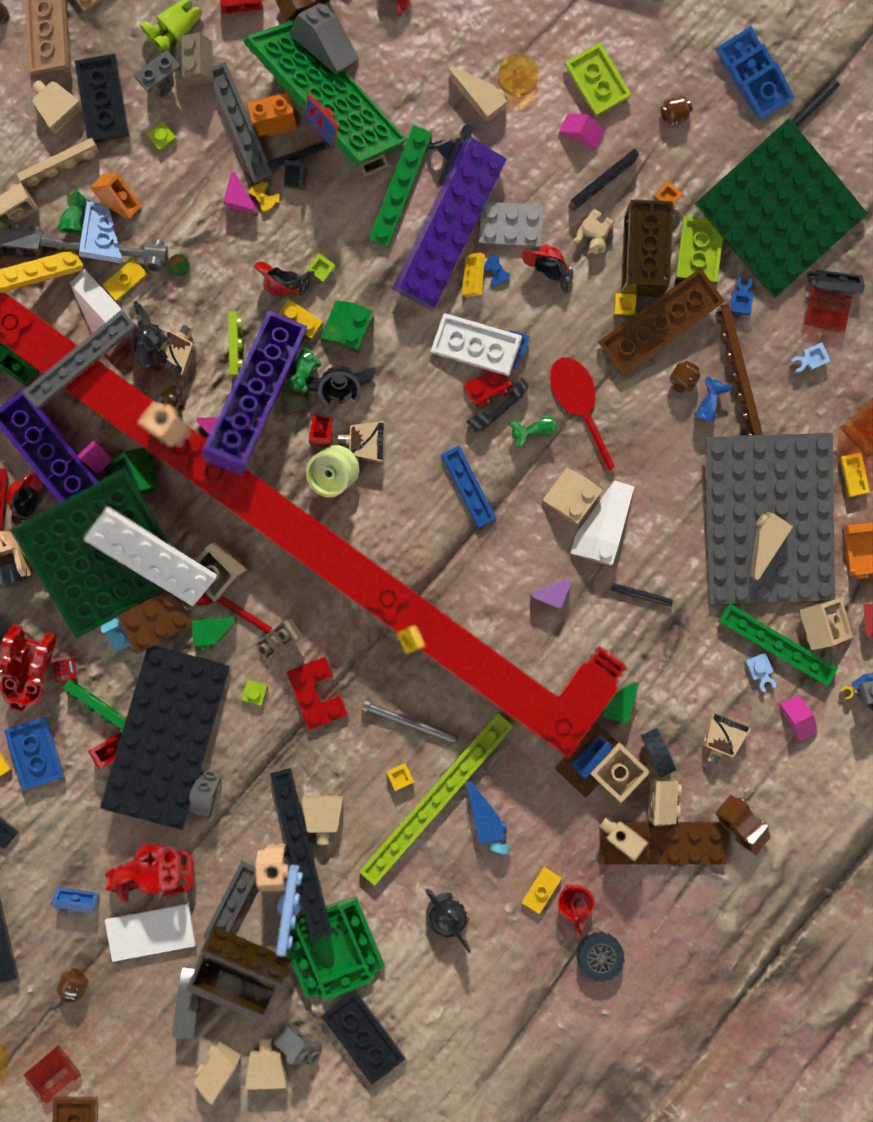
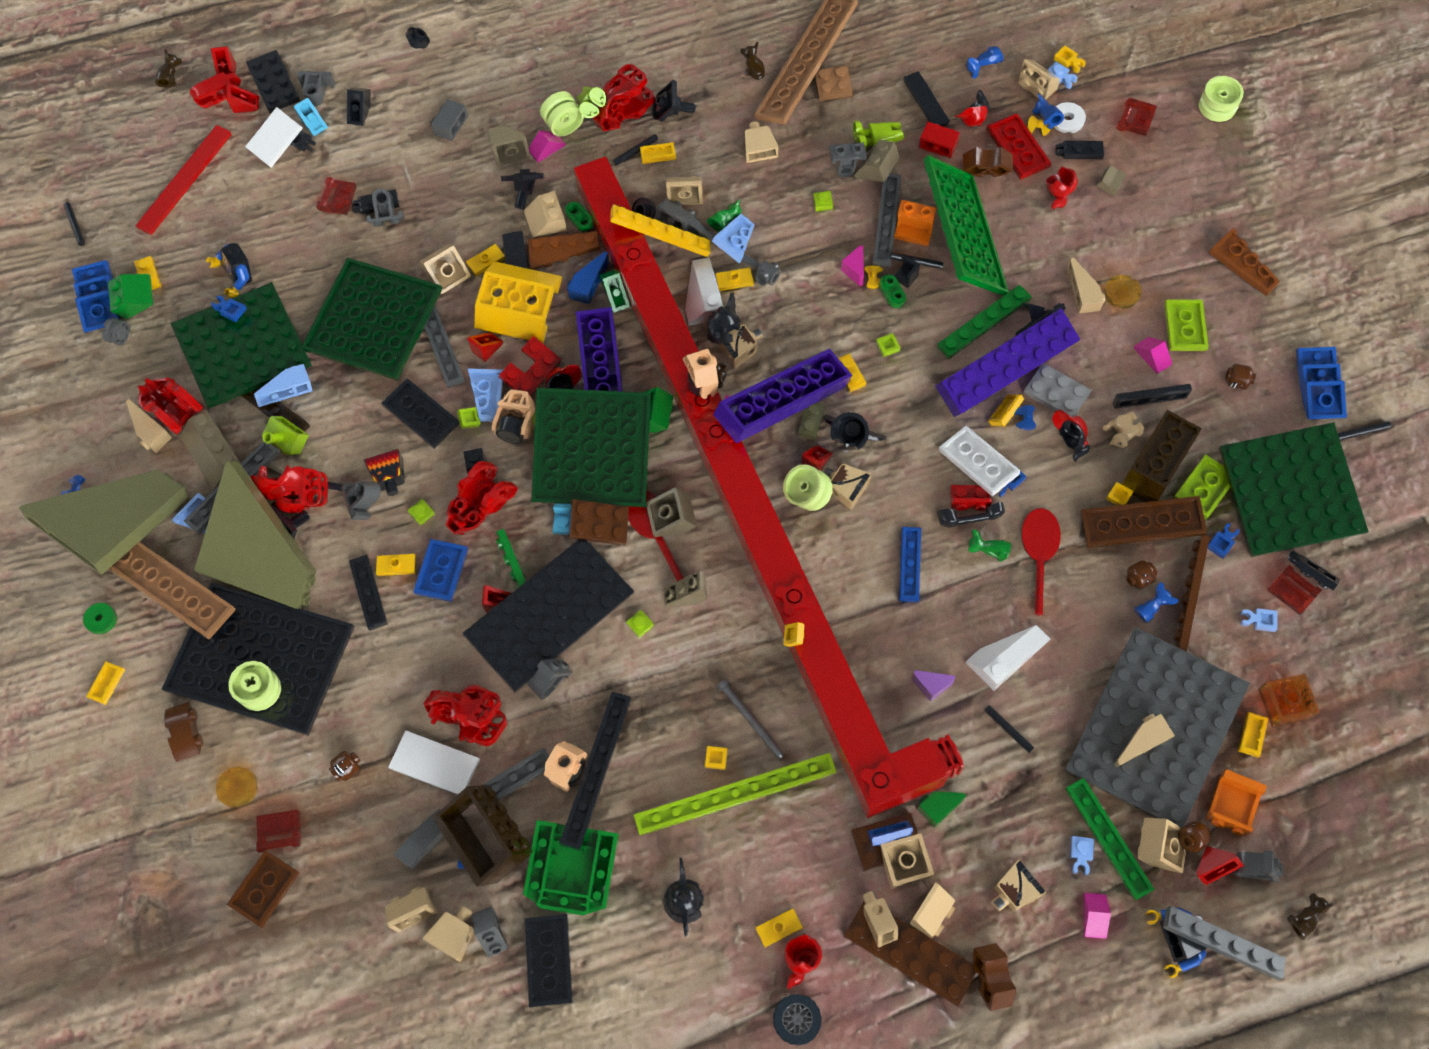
camera: 40 degrees right, 20 degrees down
tan plate [17,138,100,187] -> none
dark grey plate [23,309,137,410] -> none
blue plate [51,887,99,914] -> none
red tile [52,658,78,683] -> none
black plate [74,54,130,142] -> none
dark pink slope [78,441,113,474] -> none
white plate [84,507,217,606] -> none
orange slope [90,172,142,219] -> none
dark green tile [168,254,190,276] -> none
green slope [192,618,237,650] -> none
lime plate [228,311,243,382] -> none
hair [254,261,315,297] -> none
light blue plate [276,865,303,956] -> none
green animal [284,348,322,394] -> none
red plate [286,656,348,730] -> none
dark grey slope [289,3,360,74] -> none
tan torso [302,796,344,845] -> none
piece [305,94,339,147] -> none
green slope [321,300,374,354] -> none
dark tan piece [359,154,388,180] -> none
blue slope [466,779,507,845] -> none
medium azure tile [489,841,511,854] -> none
tan slope [542,468,602,525] -> none
black wheel [641,728,676,778] -> none
orange tile [653,180,683,206] -> none
none -> green plate [879,274,906,308]
none -> reddish brown head [1178,821,1211,853]

